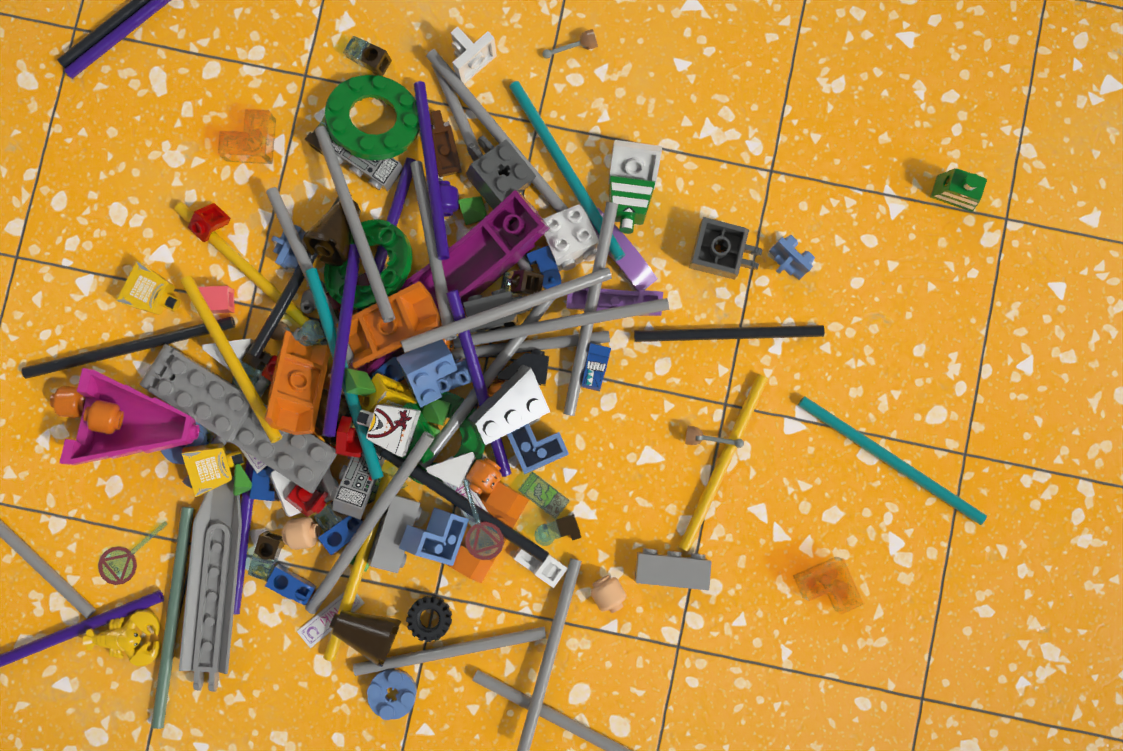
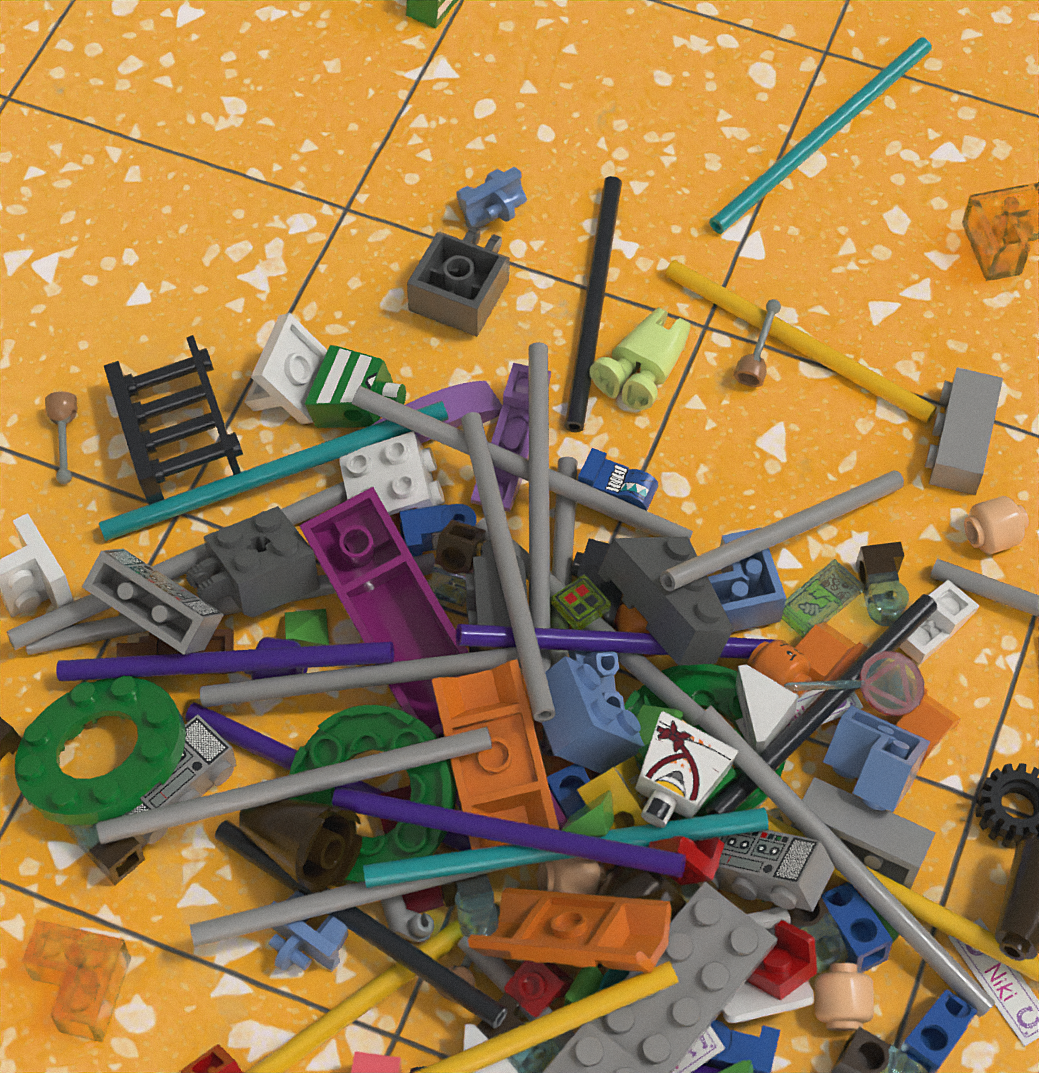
camera: 80 degrees left, 25 degrees down
none -> light grey brick [82,548,224,654]
none -> black fence [104,335,243,505]
none -> clear neon green tile [551,574,611,630]
none -> yellowish green piece [589,307,691,410]
none -> light grey piece [660,470,904,591]

